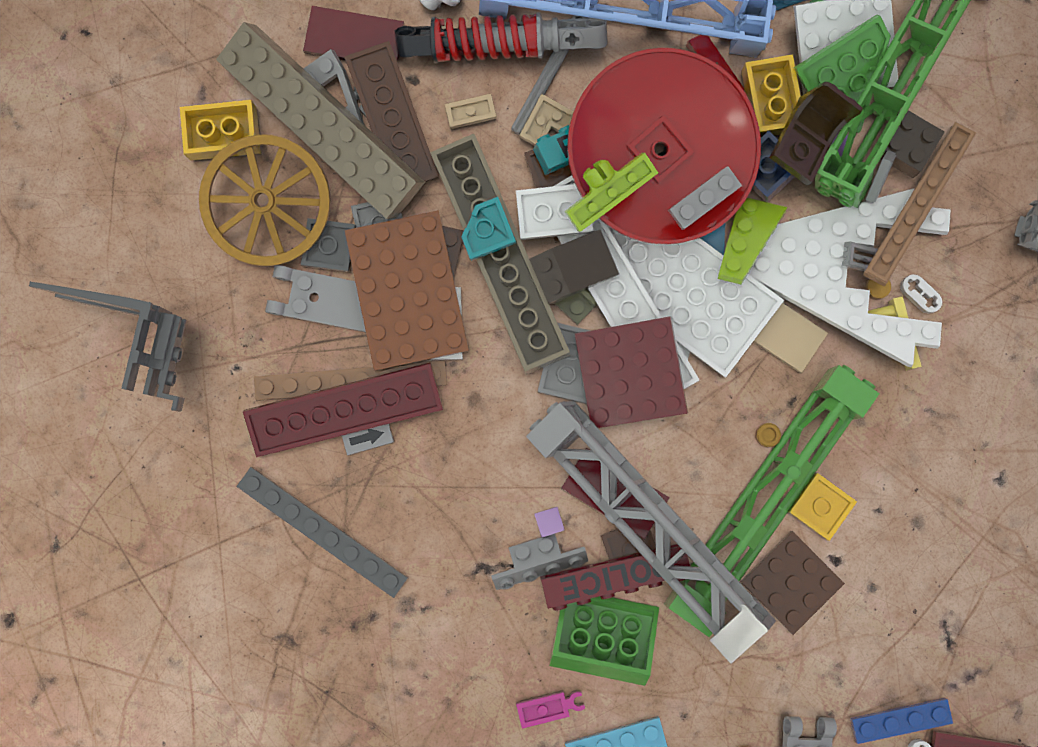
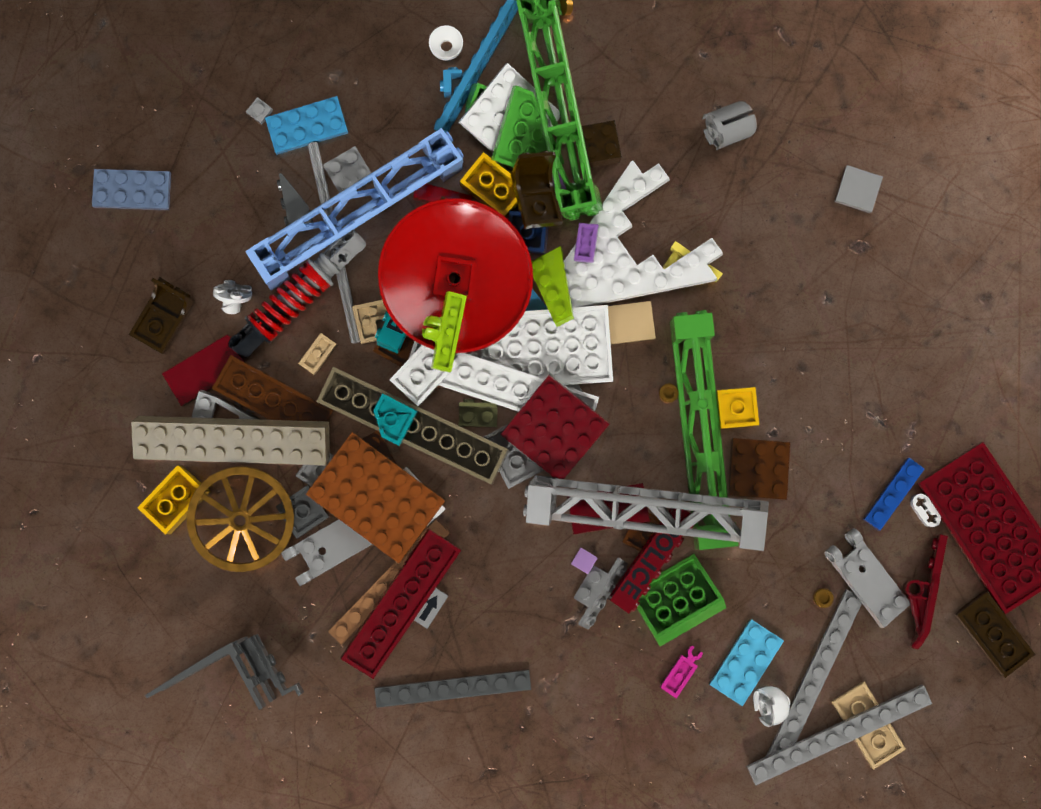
camera: 45 degrees left, 0 degrees up
dark brown slope [529,230,620,304] -> none
light grey plate [668,166,742,230] -> none
light grey tile [842,241,878,272] -> none
medium nougat tile [863,122,976,287] -> none
pearl gold tile [865,279,891,300] -> none
light grey tile [866,150,896,203] -> none
white beam [900,274,942,314] -> none
none -> medium lavender plate [574,223,599,263]

